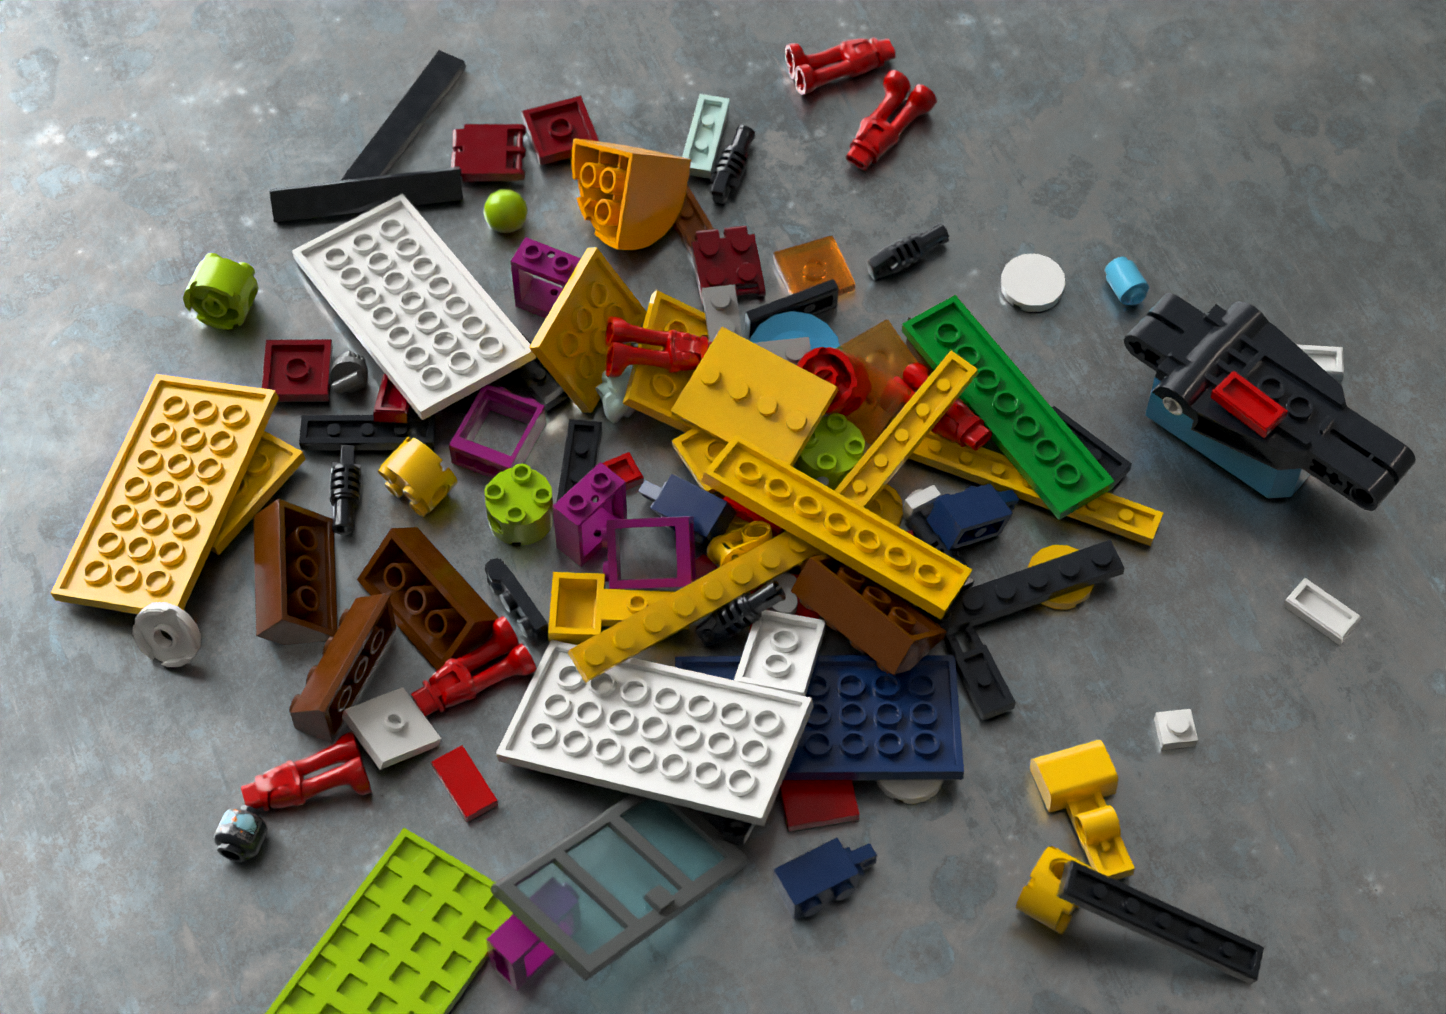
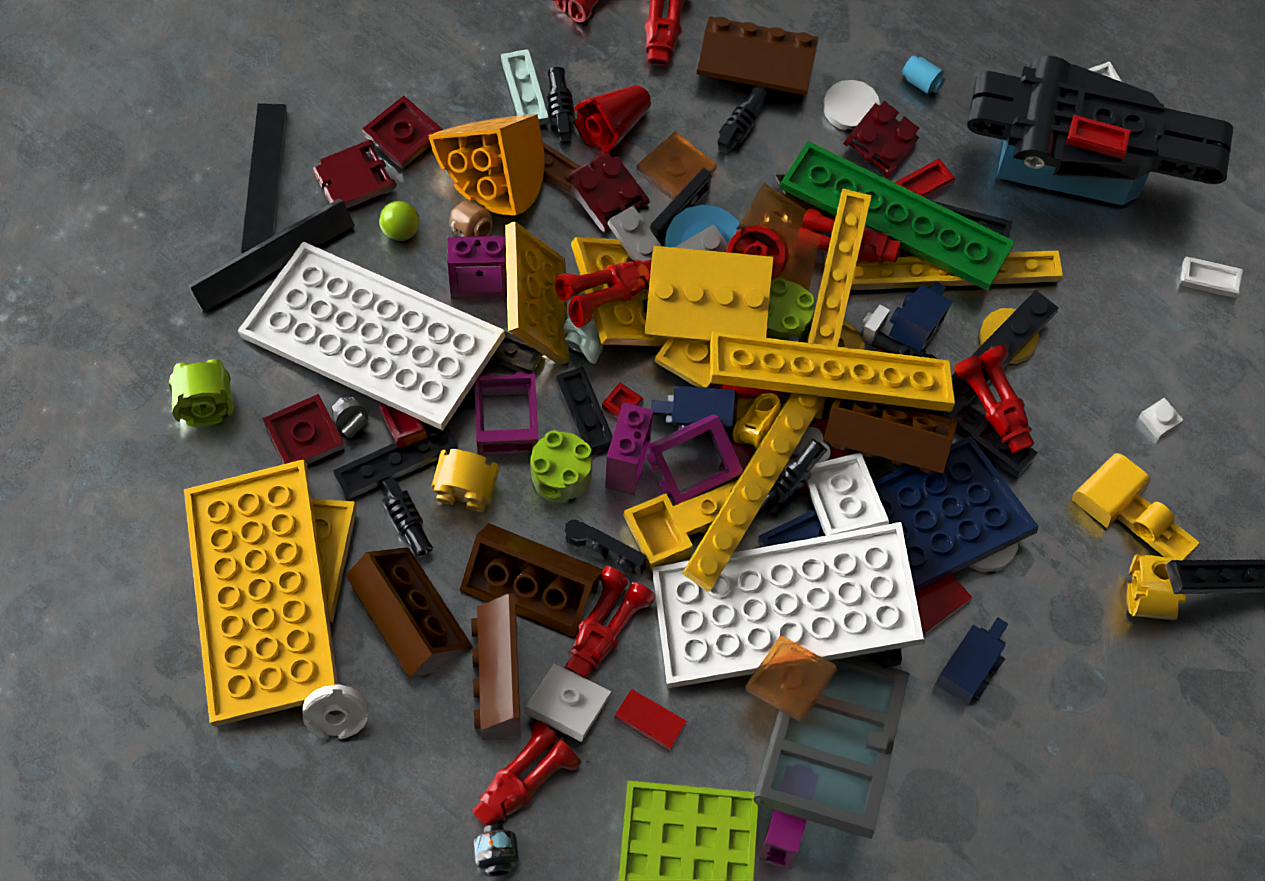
camera: 30 degrees left, 5 degrees up
none -> medium nougat head [449,200,493,243]
none -> red cone [574,85,651,153]
none -> reddish brown slope [696,16,819,96]
none -> clear orange tile [745,635,837,722]
none -> dark red plate [843,100,920,179]
none -> red tile [894,158,956,199]
none -> red piece [954,344,1035,454]

